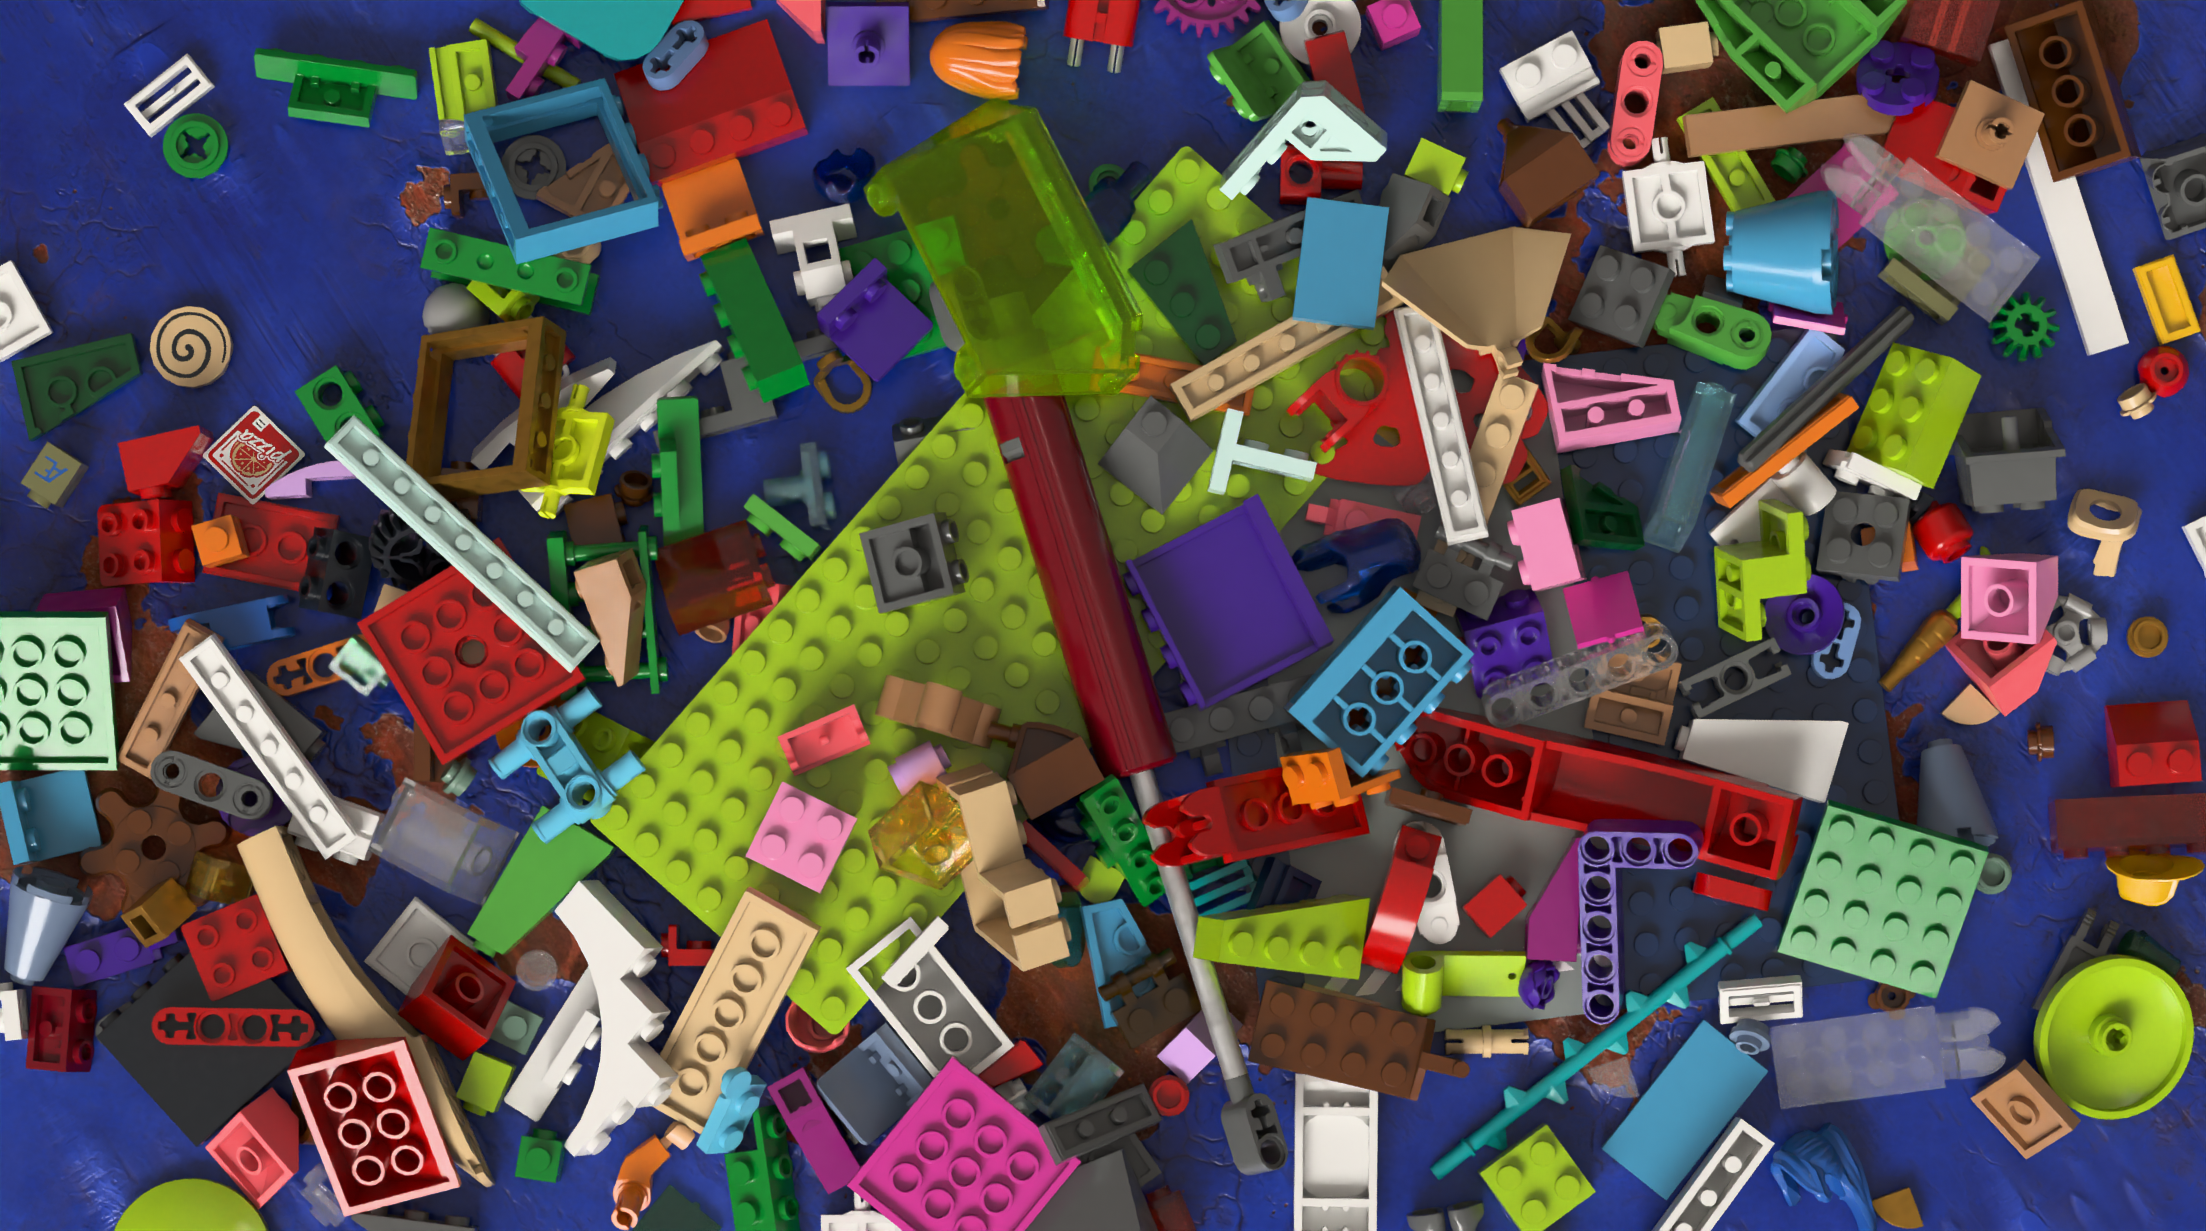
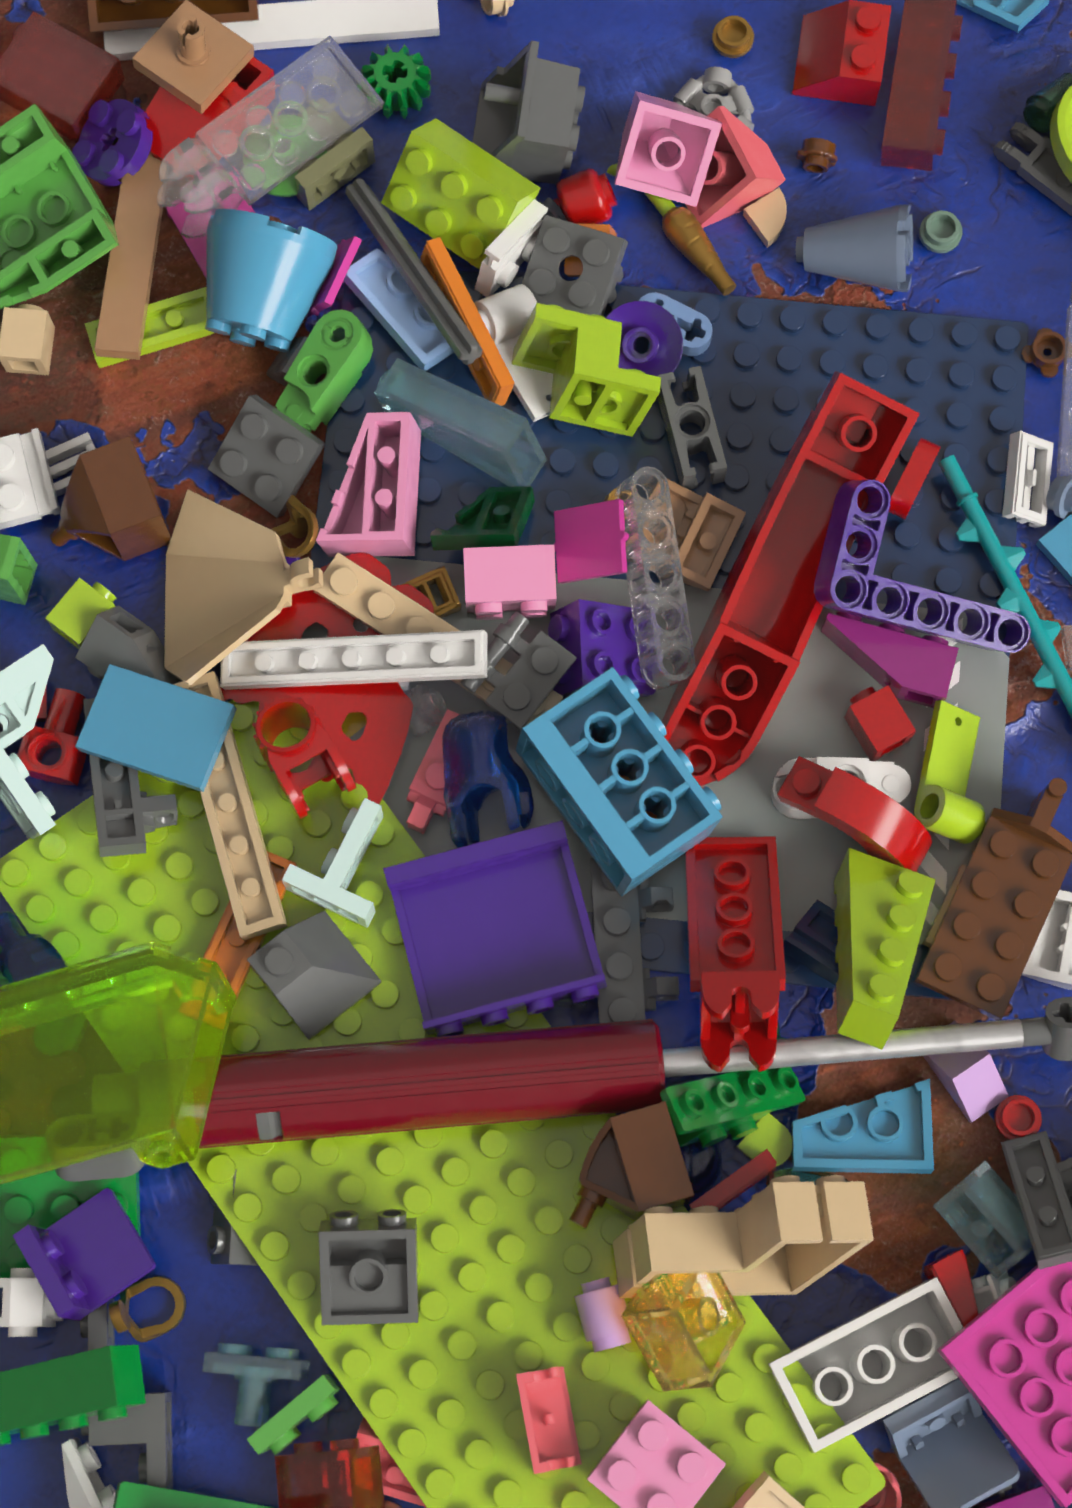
camera: 80 degrees left, 10 degrees down
medium nougat beam [875,675,1002,749] -> none
white tile [881,915,949,987] -> none
dark brown plate [1098,947,1202,1049] -> none
dark green wing [1127,219,1237,366] -> none
teal tile [1189,859,1257,916] -> none
orange bracket [1279,747,1402,809] -> none
reddish brown plate [1384,787,1473,826] -> none
tan pin [1445,1025,1529,1058] -> none
dark purple plate [1518,960,1560,1010] -> none
coral piece [1607,41,1663,167] -> none
white plate [1622,137,1715,277] -> none
white slope [1674,719,1849,803] -> none
green plate [1770,147,1808,184] -> none
plate [1778,799,1989,999] -> none
tan piece [2067,489,2142,577] -> none
yellow piece [2105,850,2205,906] -> none

